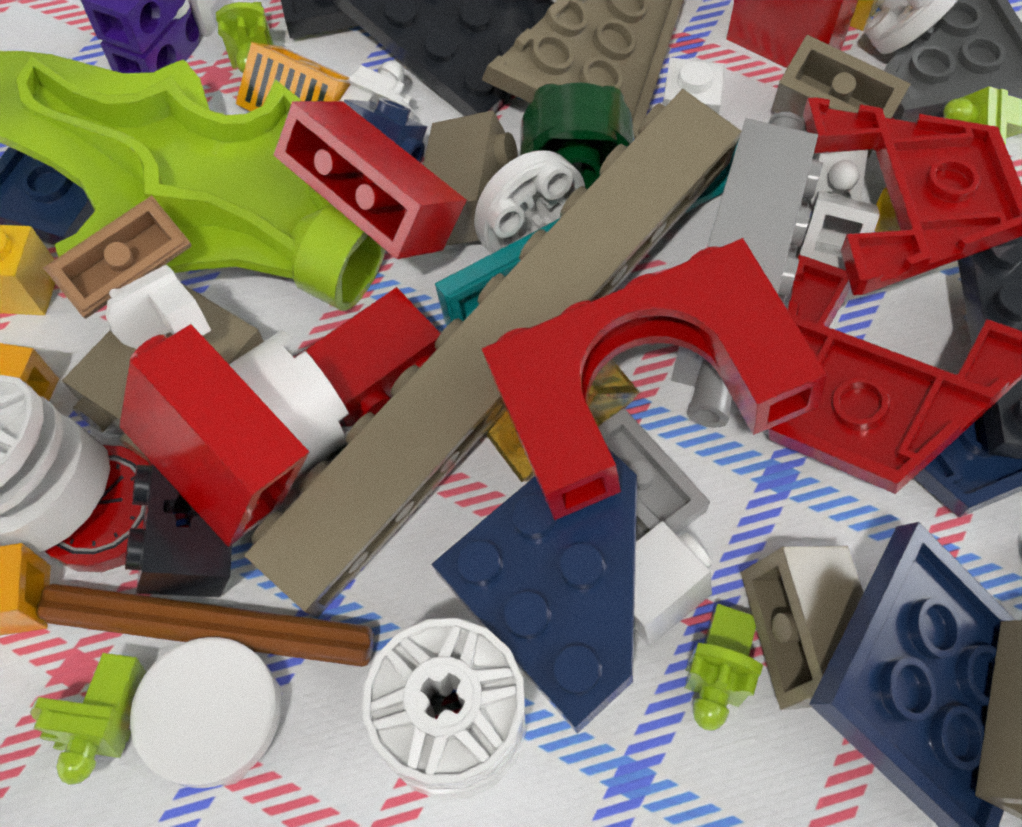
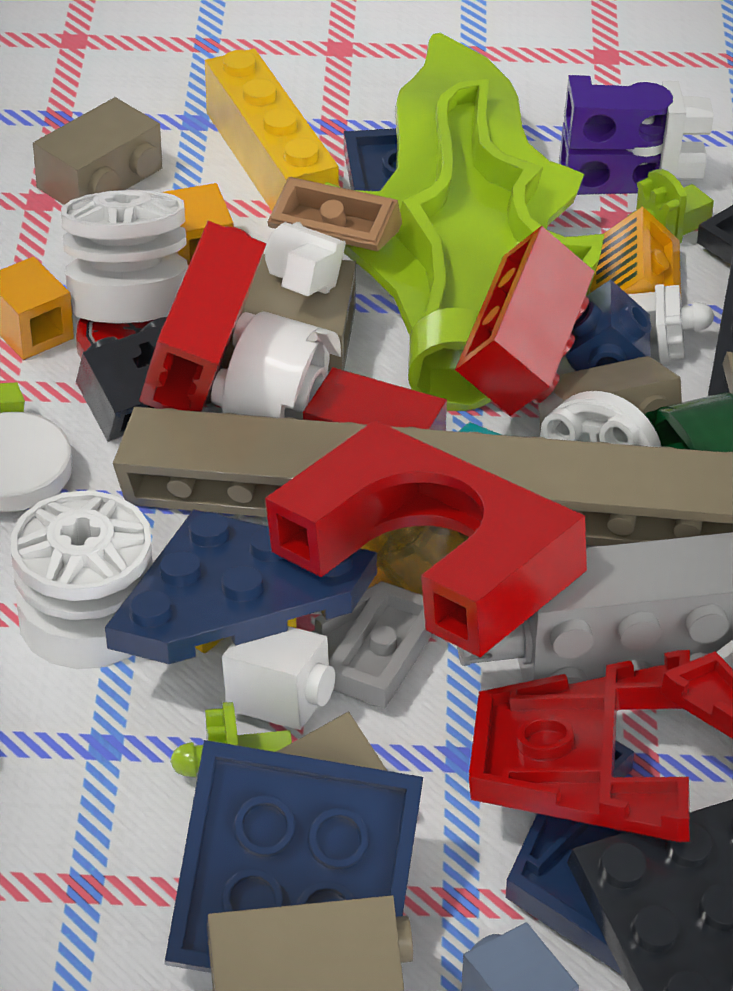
camera: 60 degrees right, 20 degrees down
dark orange axle [36,583,374,667] -> none

